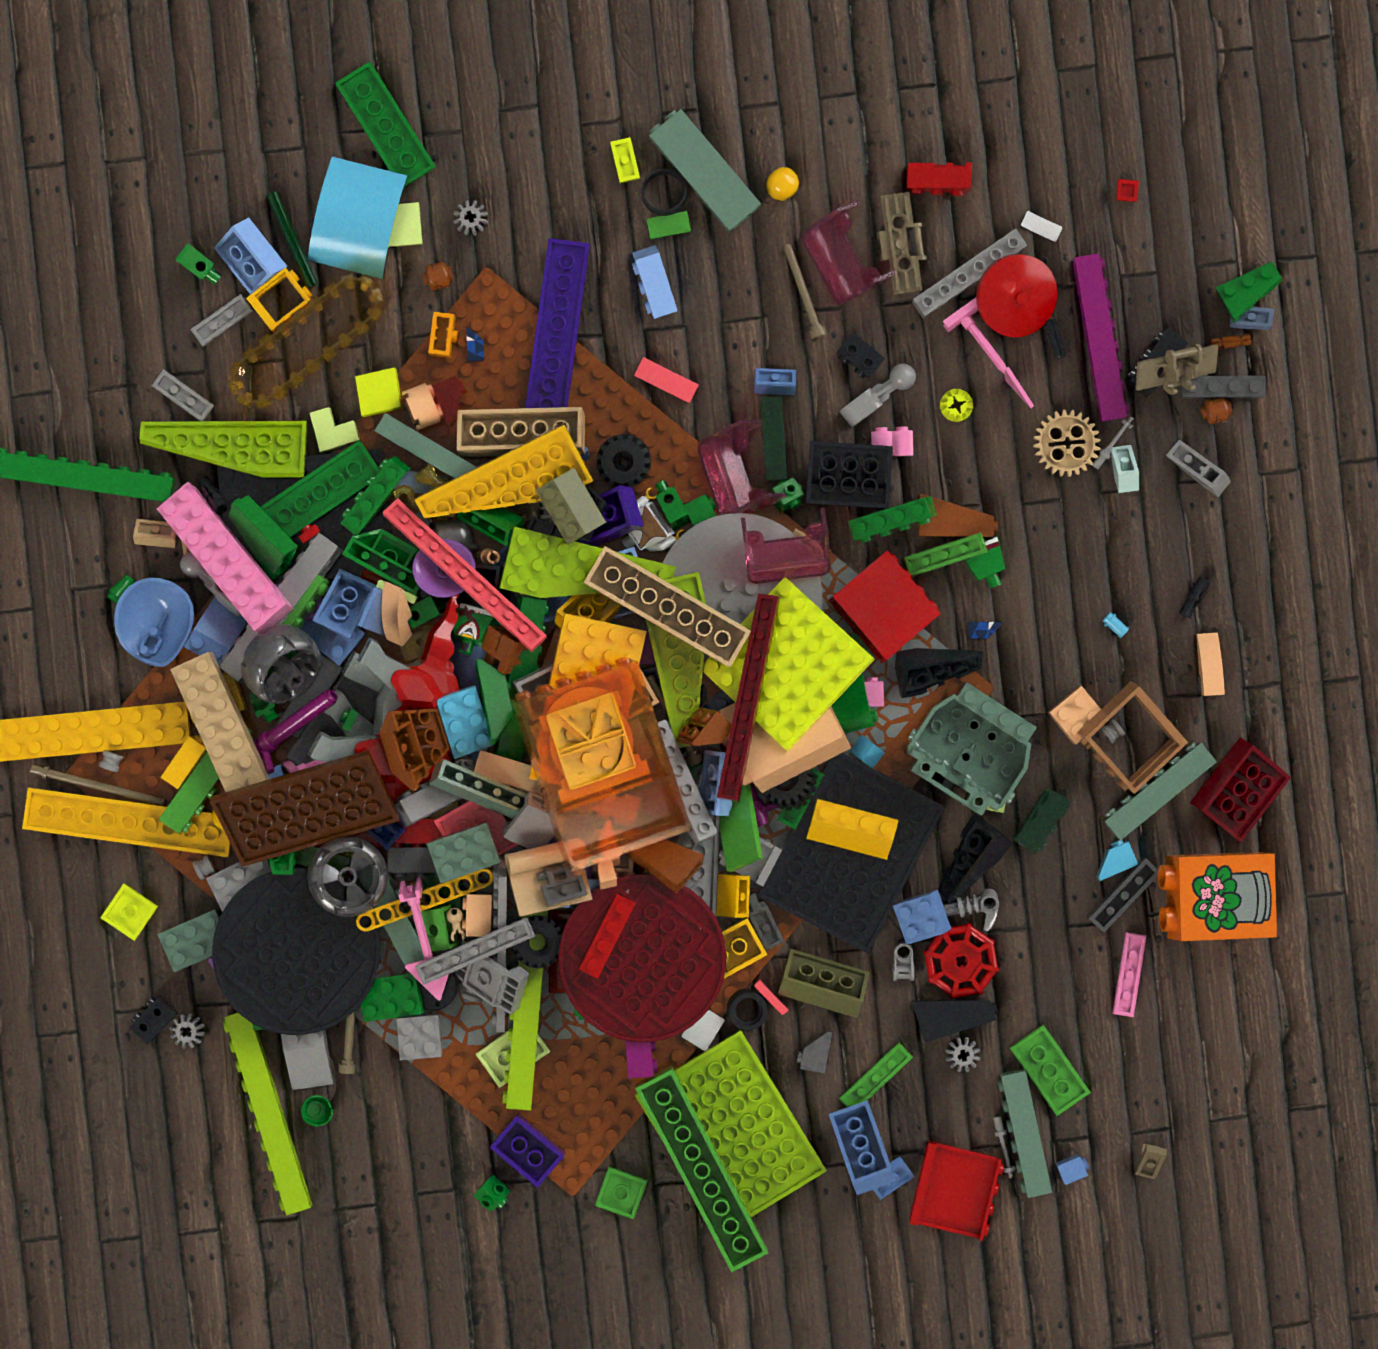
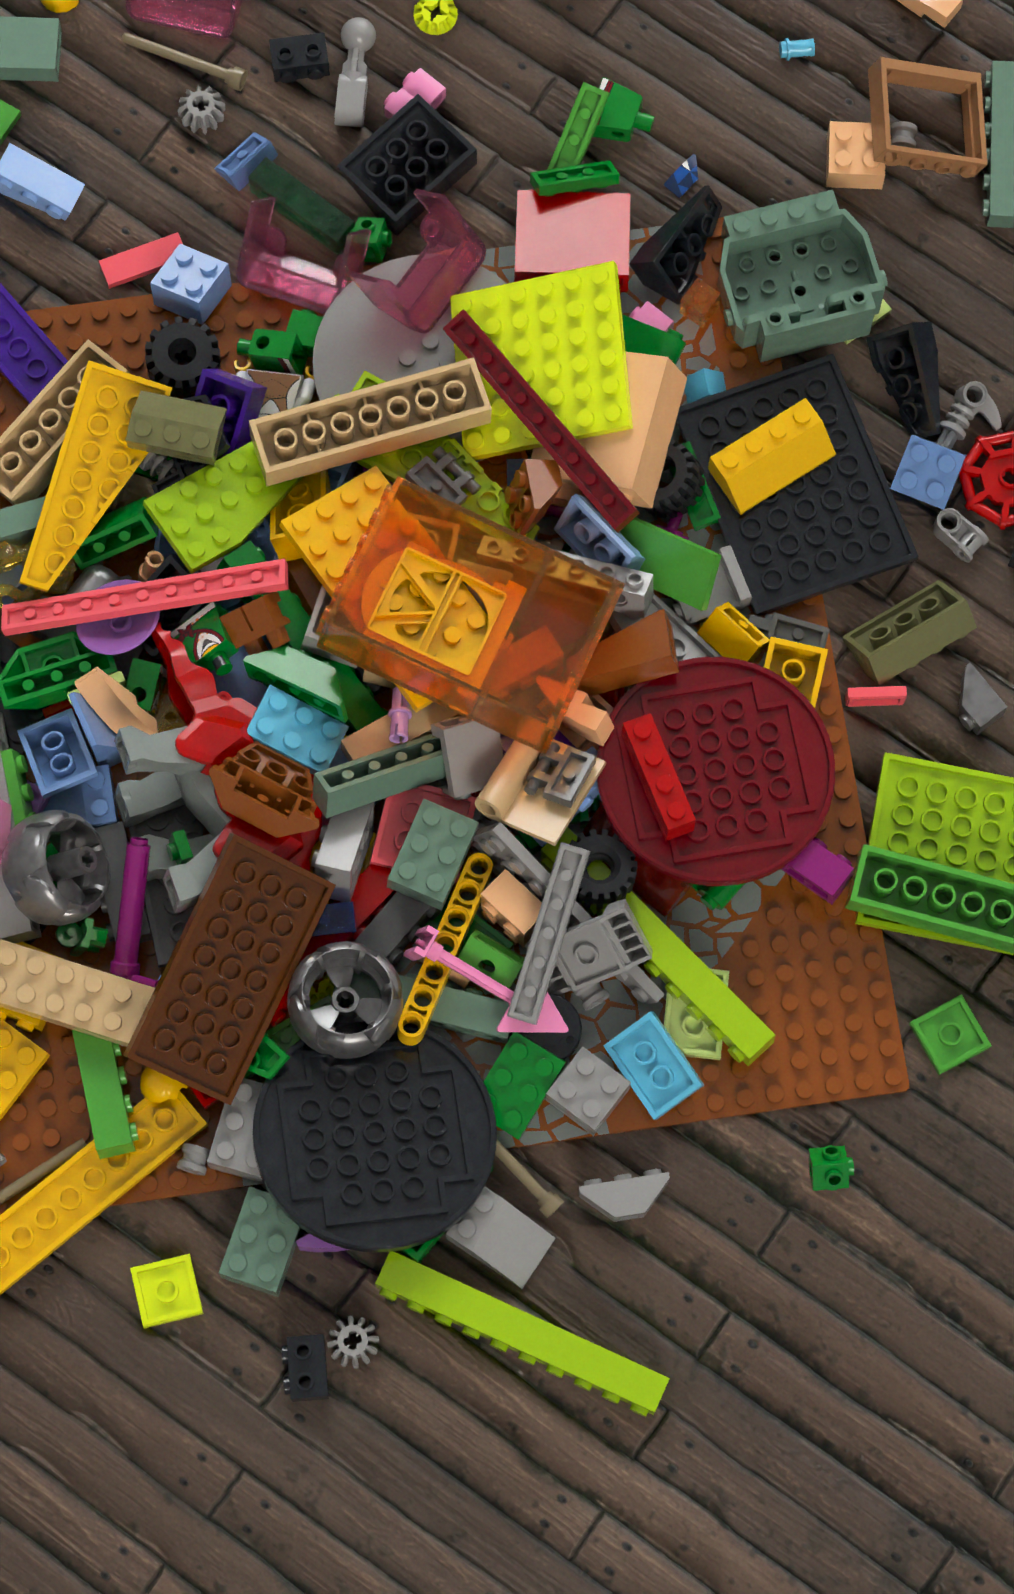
camera: 45 degrees left, 15 degrees down
yellow window [160,735,207,789] -> none
green hair [300,1095,333,1127] -> none
tan arm [447,908,465,941] -> none
dark purple brick [490,1113,565,1188] -> none
white sticker [681,1010,725,1051] -> none
black tyre [727,989,768,1030] -> none
green brick [848,496,937,543] -> none
dark orange slope [917,494,998,538] -> none
clear green wedge [1013,787,1071,854] -> none
none -> medium blue piece [150,244,232,325]
none -> light grey gear [178,85,226,135]
none -> lavender axle [388,687,412,744]
none -> dark grey plate [405,446,481,518]
none -> green plate [530,160,620,196]
none -> light grey slope [578,1169,670,1222]
none -> medium azure plate [603,1011,704,1120]
none -> clear orange brick [679,278,721,328]

